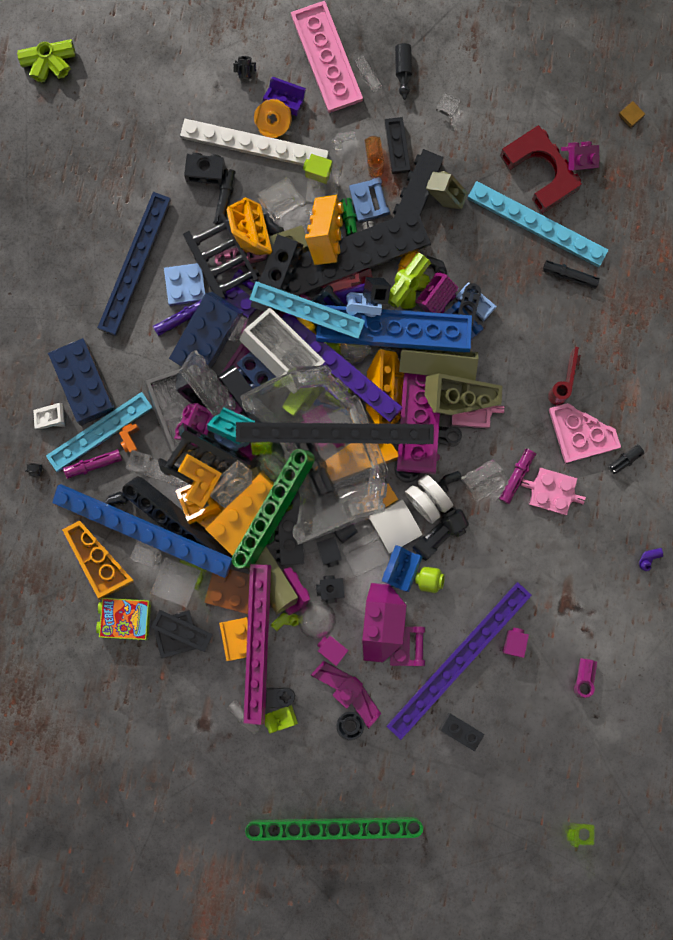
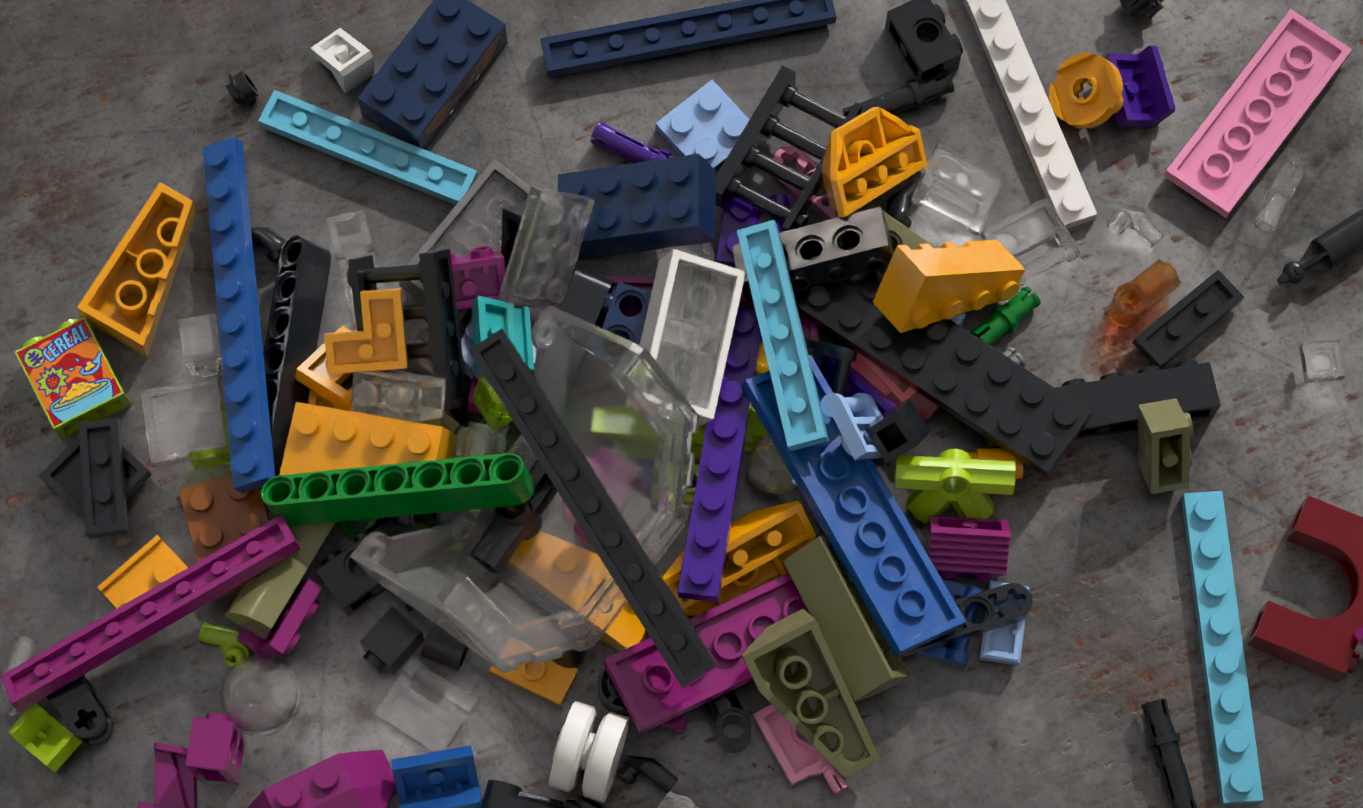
camera: 60 degrees right, 10 degrees down
magenta pin [63,449,122,479] -> none
orange bracket [119,424,140,455] -> none
lime brick [303,154,333,184] -> none
black brick [316,575,345,604] -> none
medium blue plate [349,177,390,223] -> none
white slope [369,499,423,554] -> none
black arm [426,255,447,275] -> none

